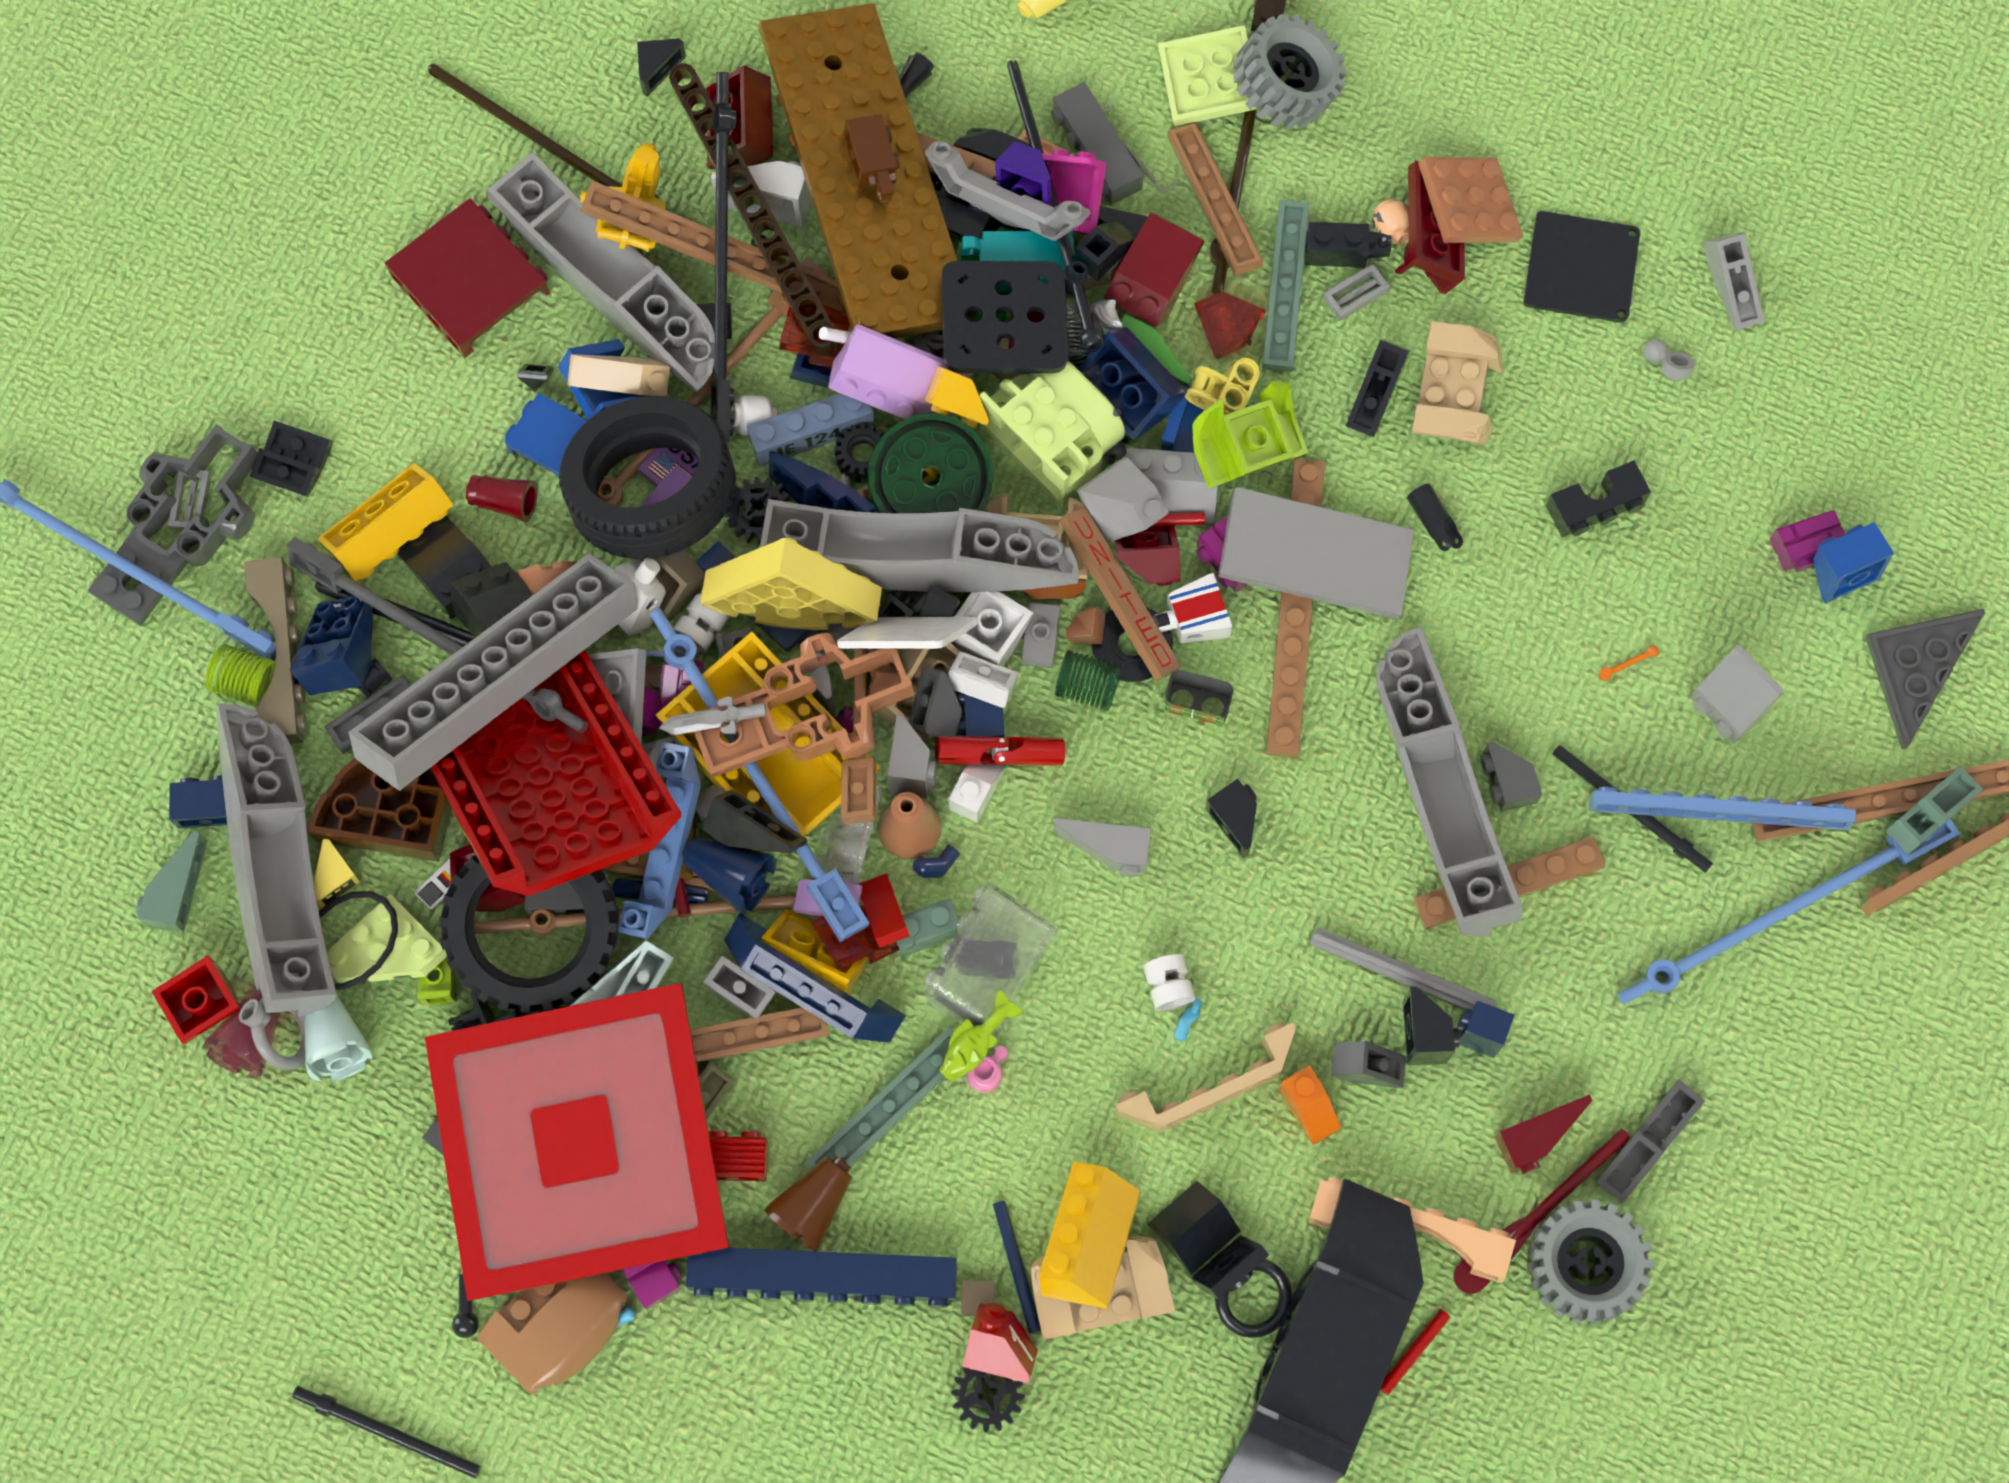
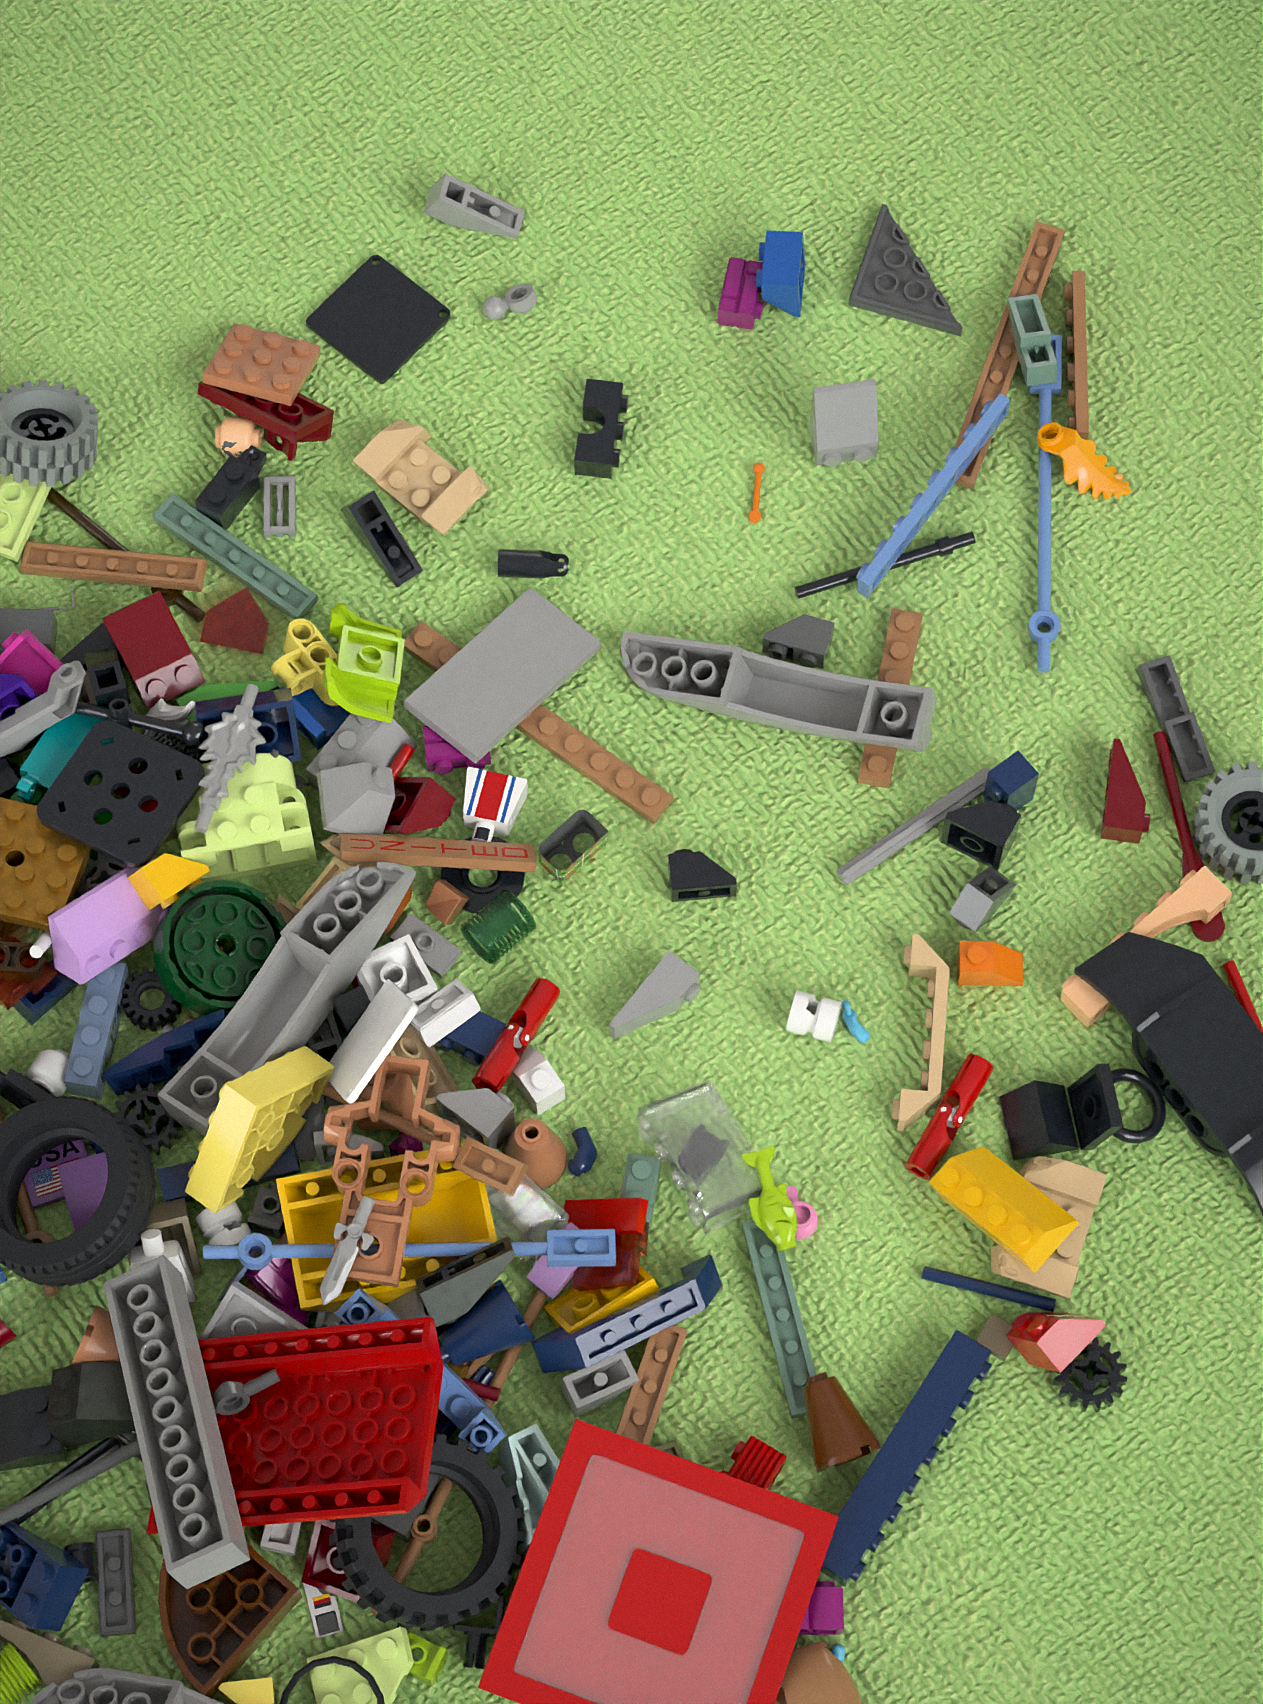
camera: 60 degrees left, 5 degrees down
dark grey slope [908,668,962,738] -> none
none -> light grey piece [194,684,266,833]
none -> red piece [905,1054,994,1180]
none -> light orange plant [1037,422,1131,500]

